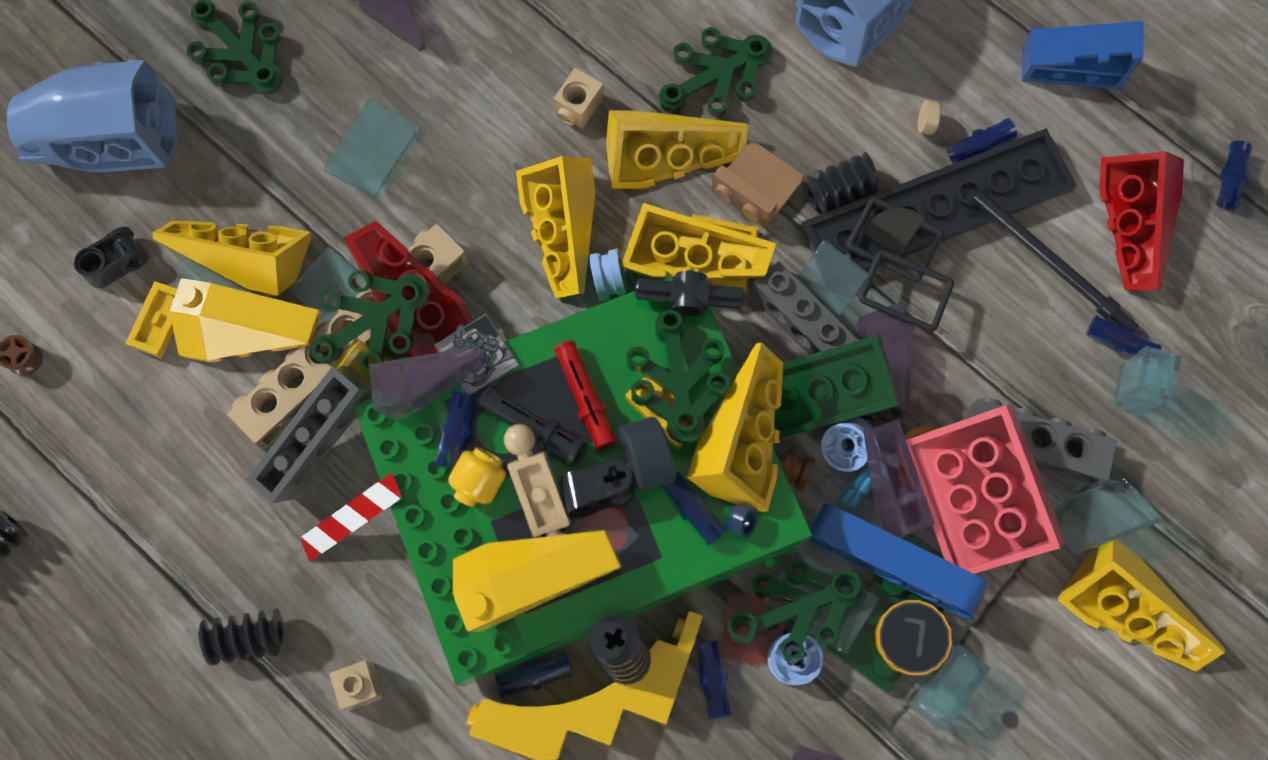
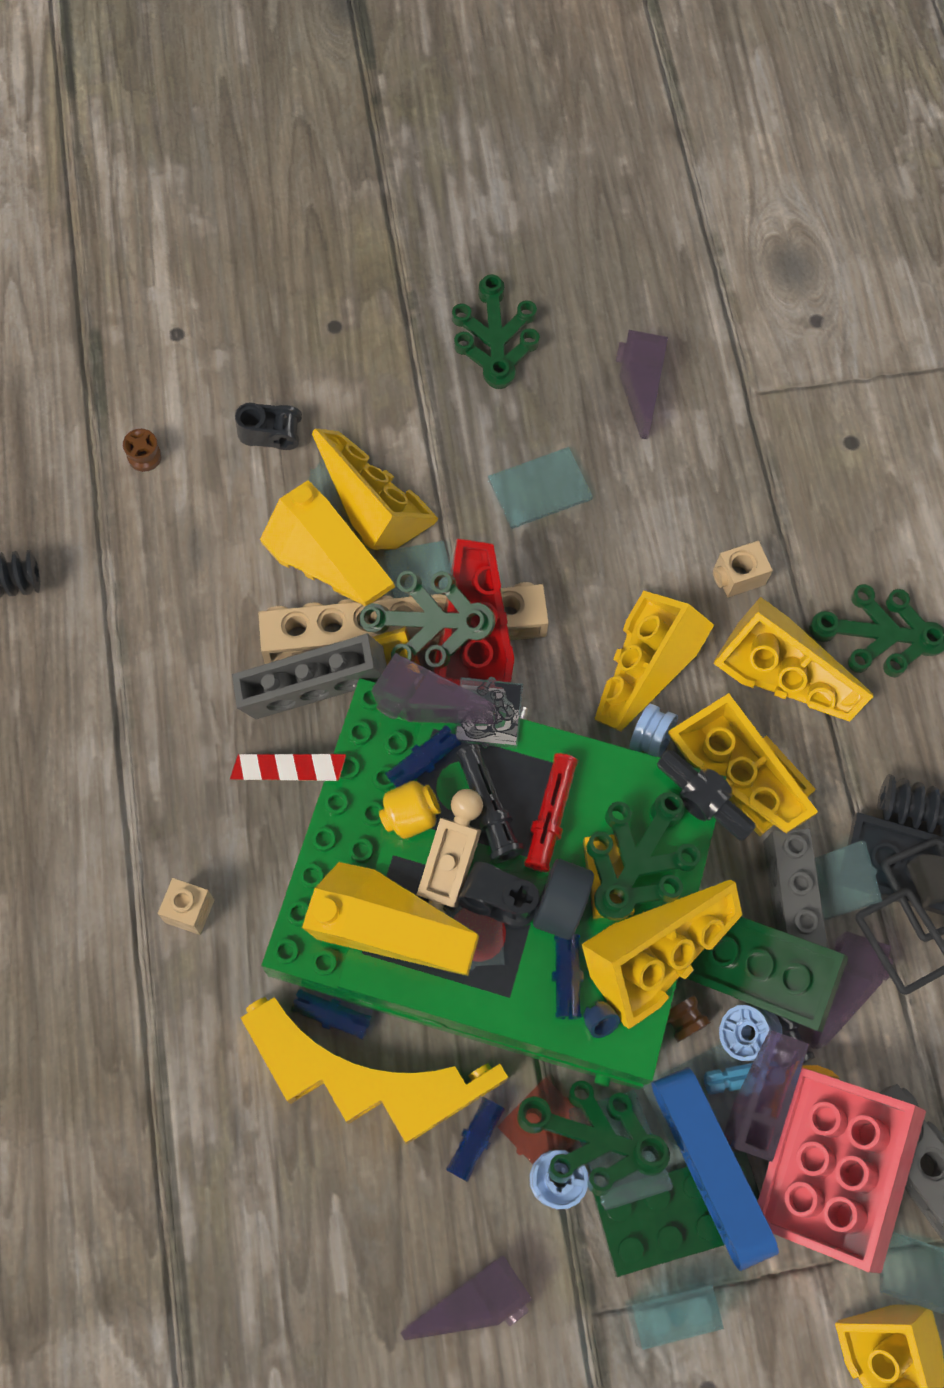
camera: 35 degrees right, 5 degrees down
medium blue animal [7,59,178,173] -> none
yellow plate [125,281,177,359] -> none
black piece [198,608,283,666] -> none
black piece [590,616,651,685] -> none
medium nougat bracket [711,141,803,229] -> none
black tile [875,600,952,676] -> none

